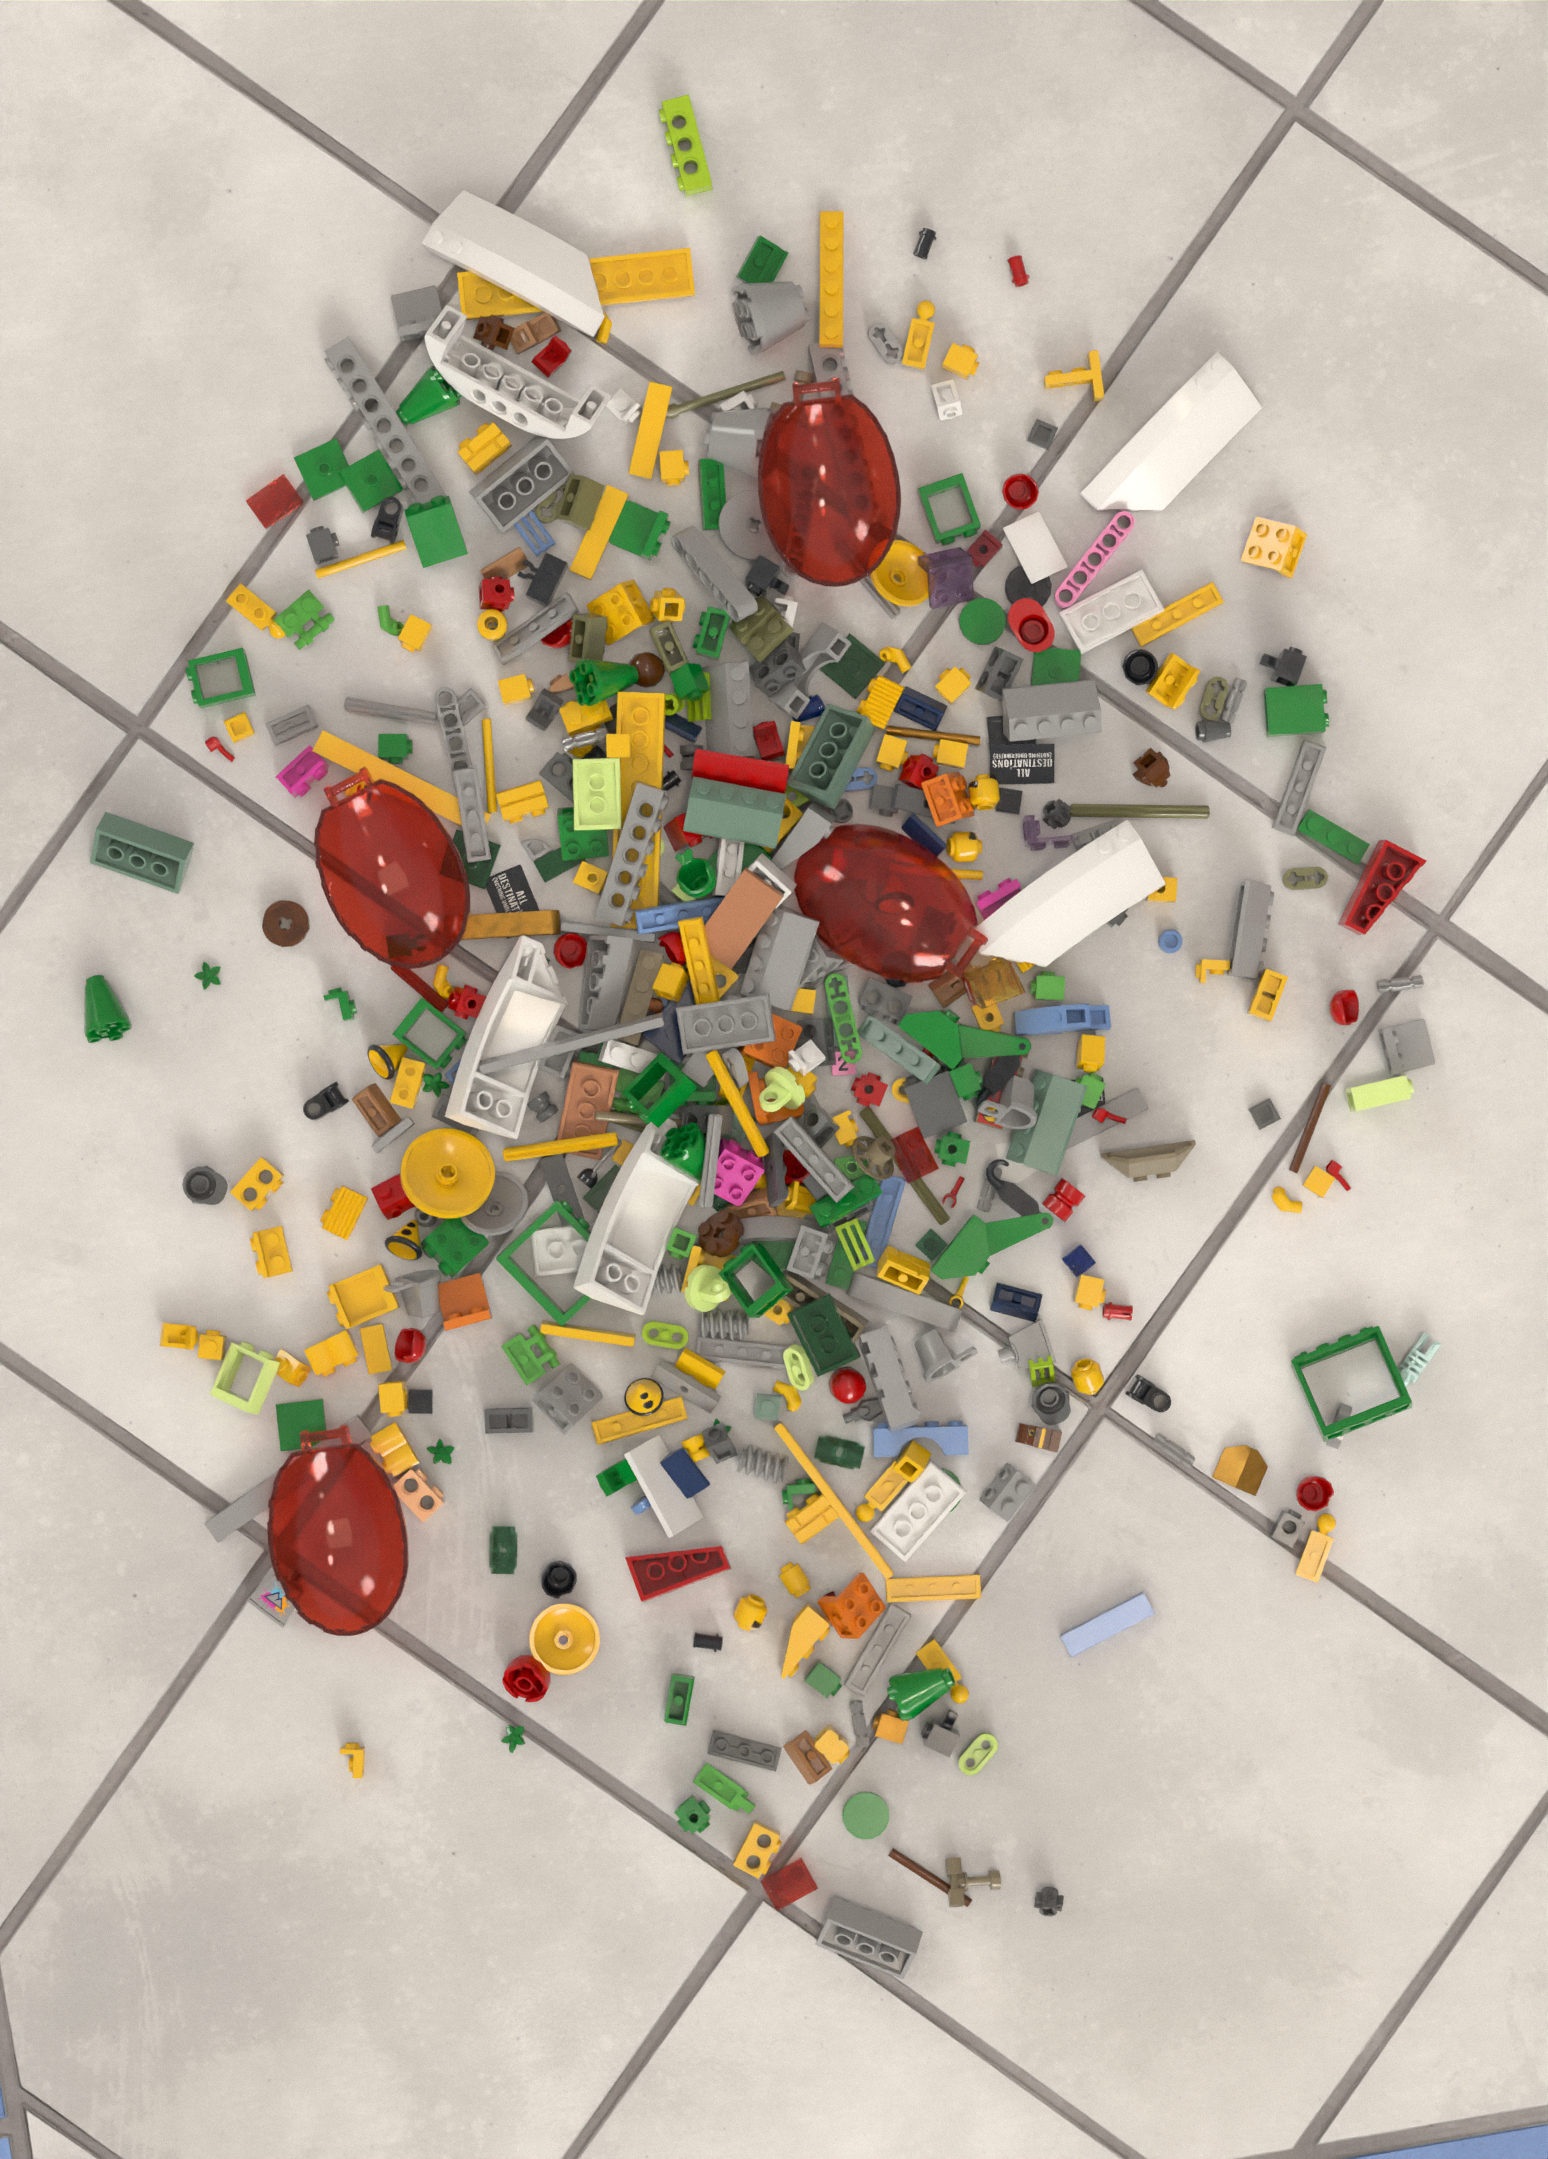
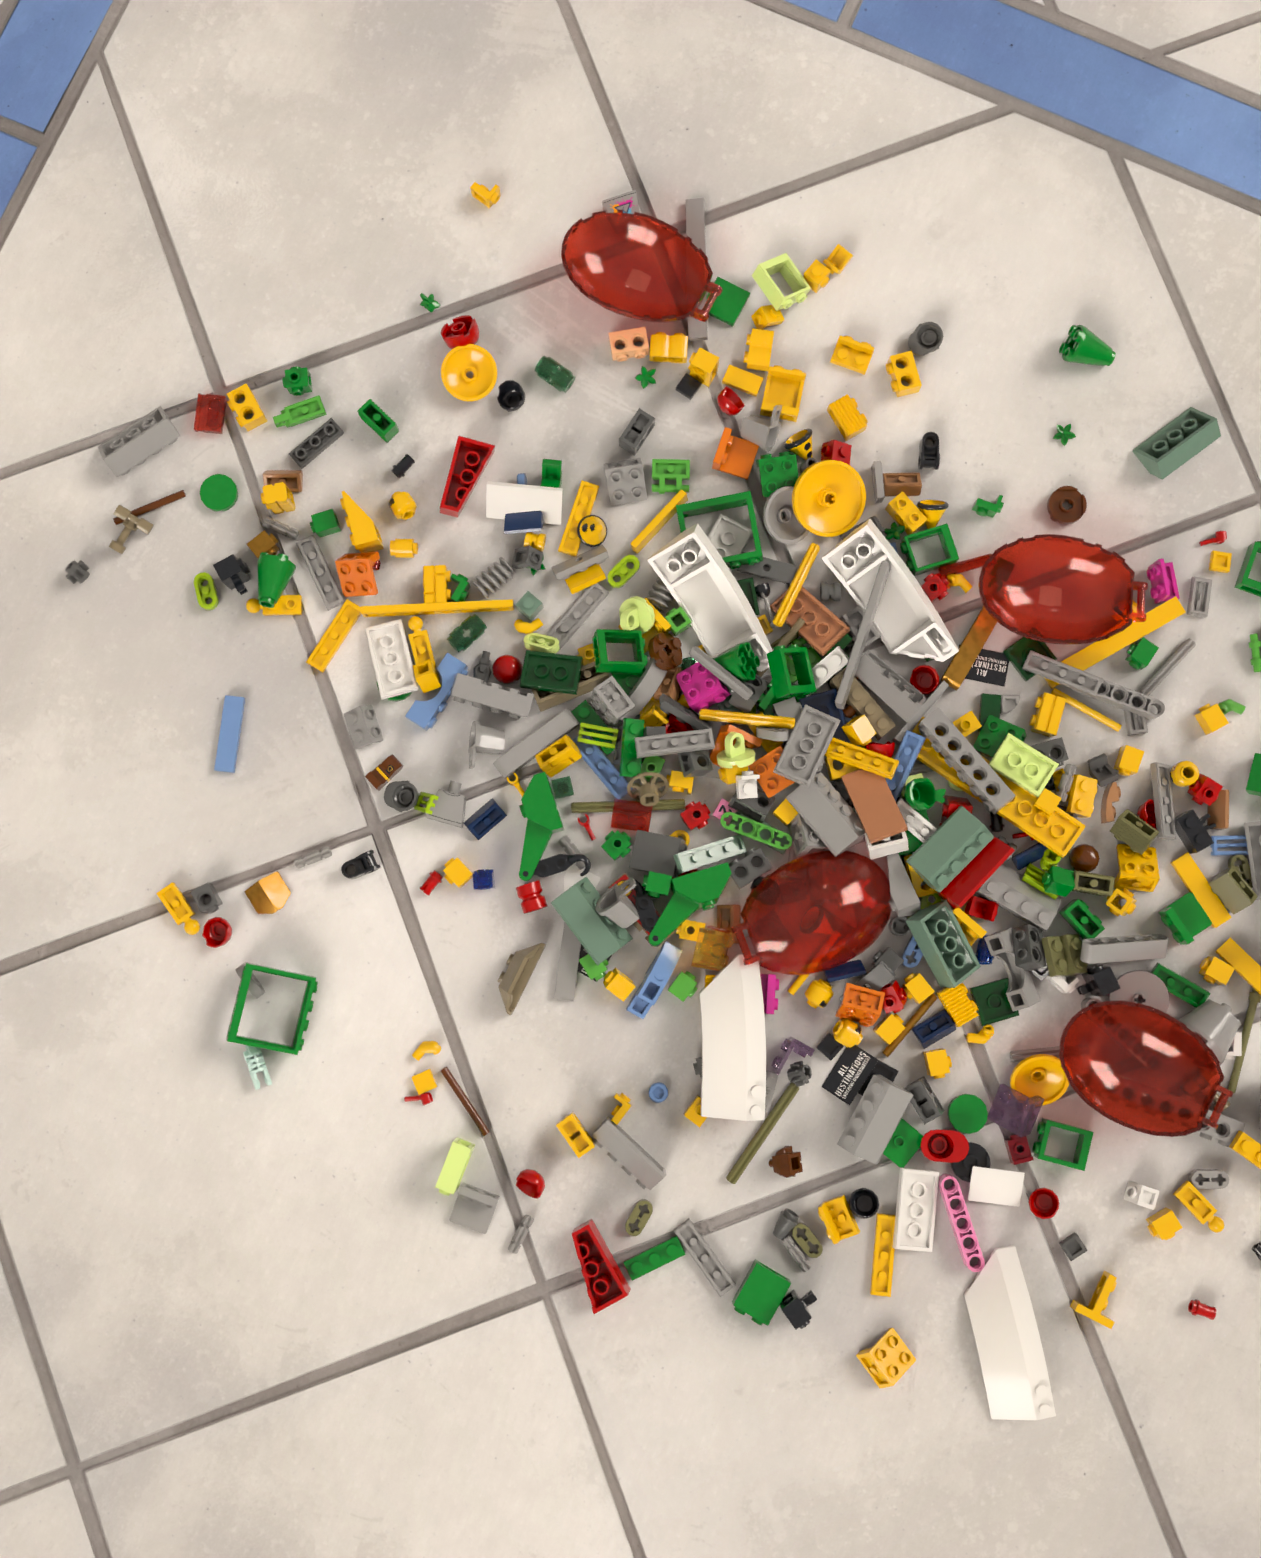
camera: 125 degrees right, 5 degrees down
green cone [569,659,638,706] -> none
light grey piece [701,1309,749,1340] -> none
yellow head [1071,1358,1104,1395] -> none
red hand [1092,1108,1127,1124] -> none
dark grey tile [1248,1098,1281,1130] -> none

